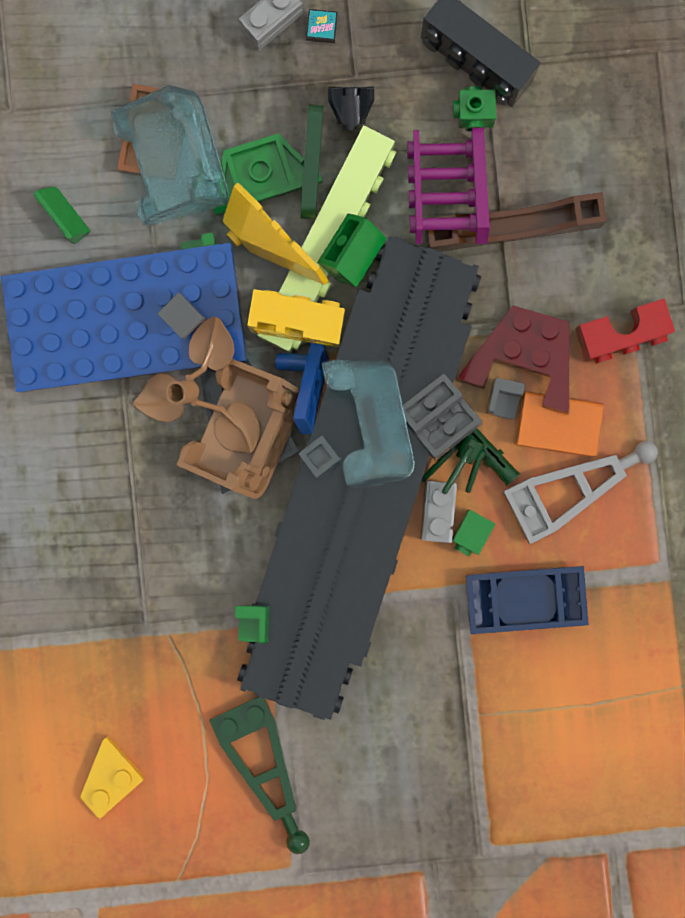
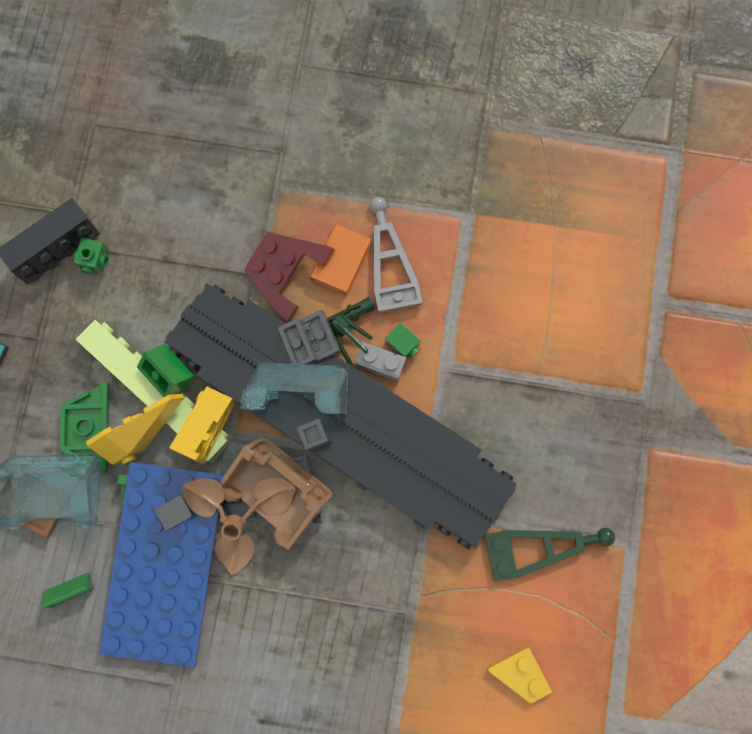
camera: 75 degrees left, 10 degrees down
green panel [235,605,270,644] -> none
blue piece [275,343,329,434] -> none
dark green beam [301,104,324,220] -> none
black brick [328,86,374,130] -> none
magenta fence [407,128,490,244] -> none
reddish brown arch [425,192,607,252] -> none
dark blue slope [465,566,589,634] -> none
dark grey panel [486,377,525,420] -> none
red arch [575,298,675,364] -> none

